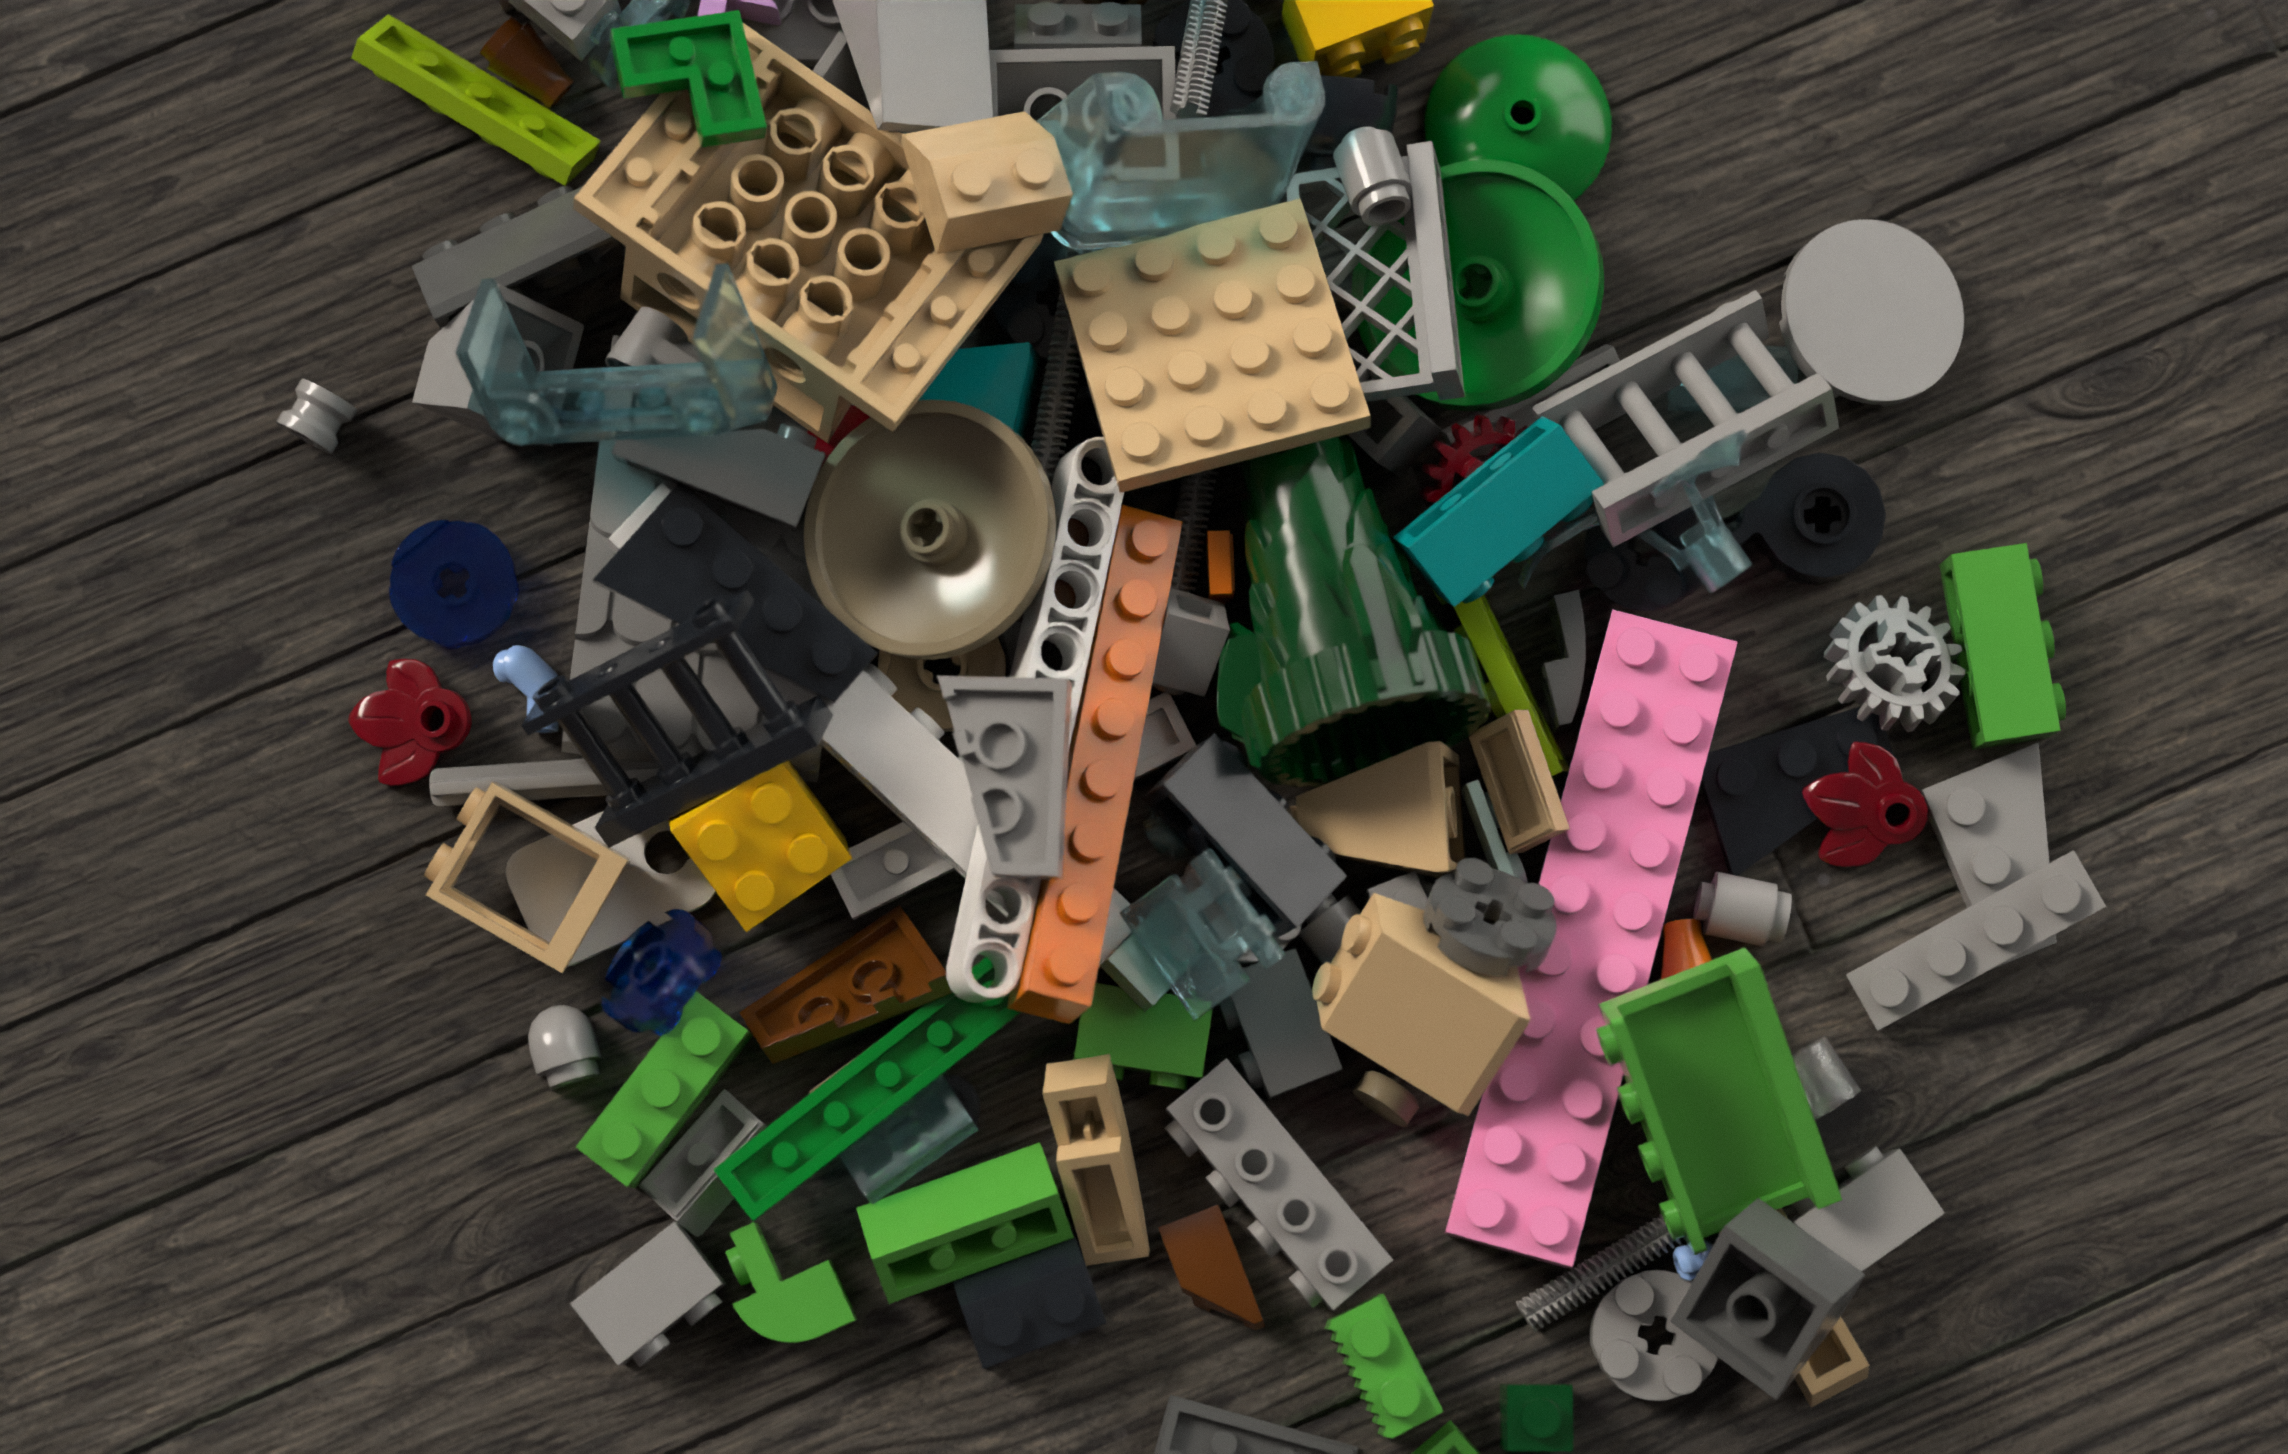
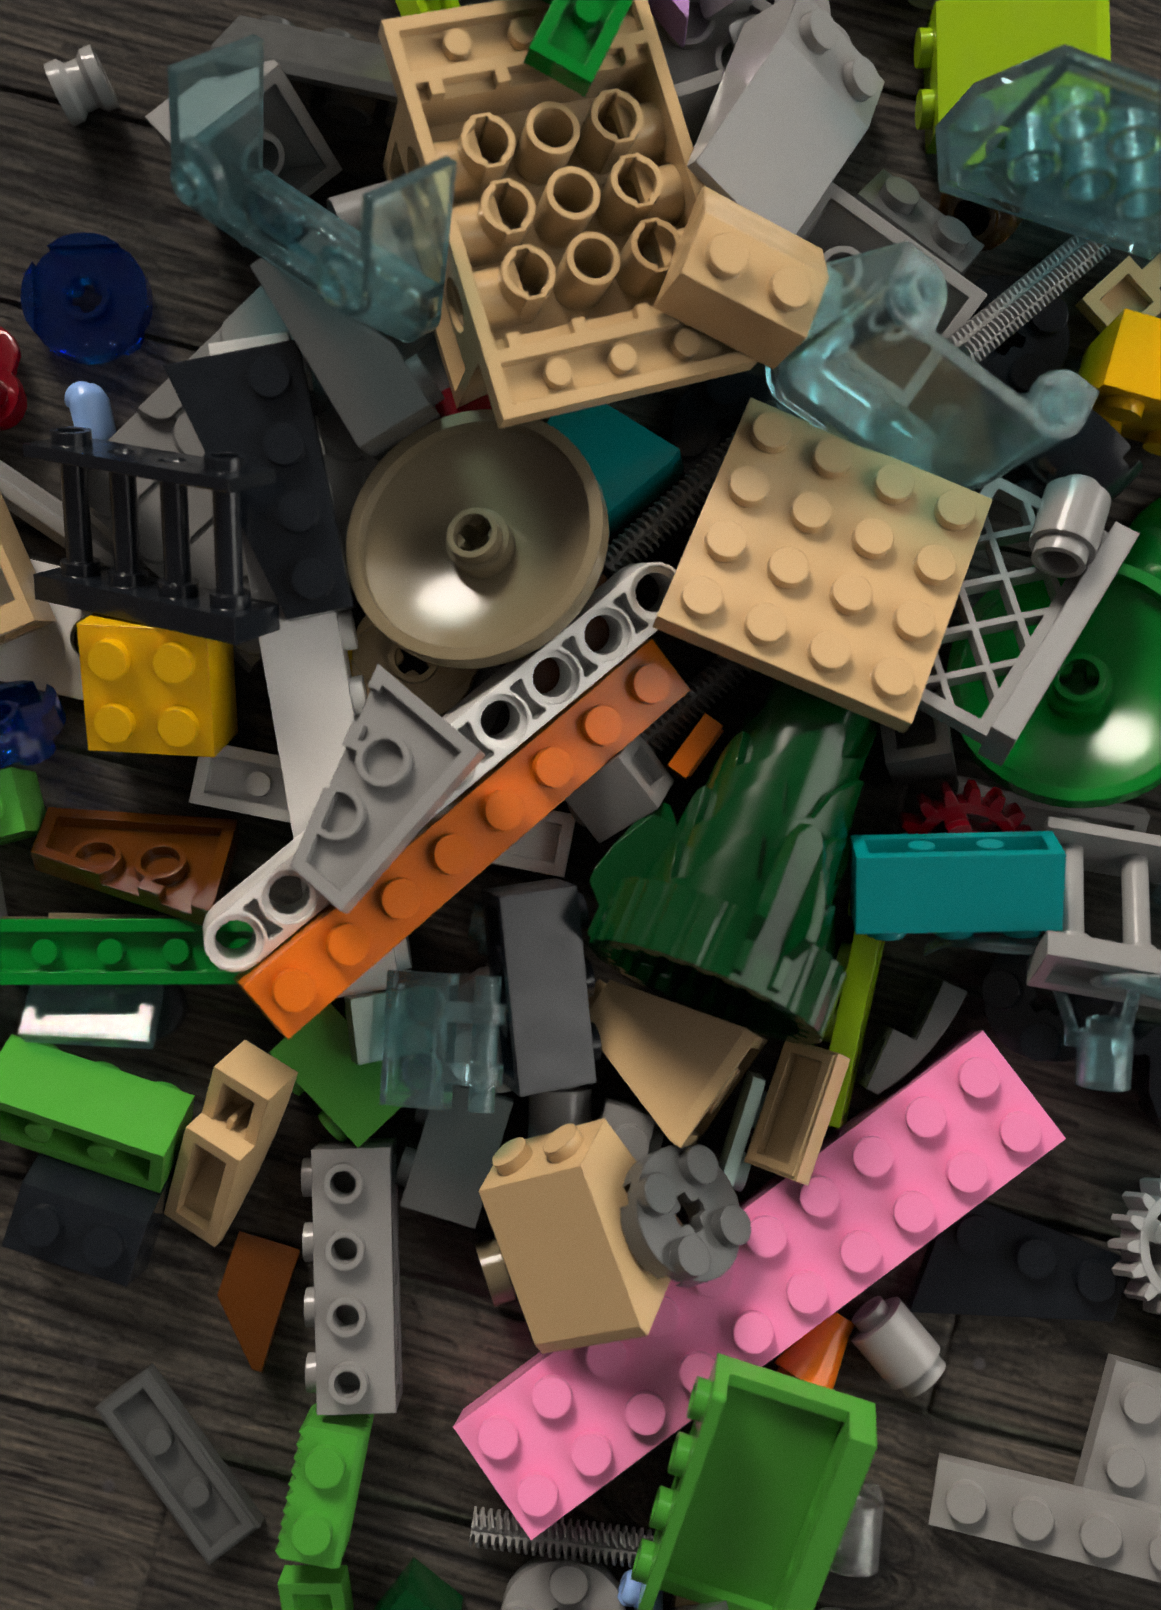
camera: 45 degrees right, 5 degrees up
dark red plate [1802,742,1928,867] -> none

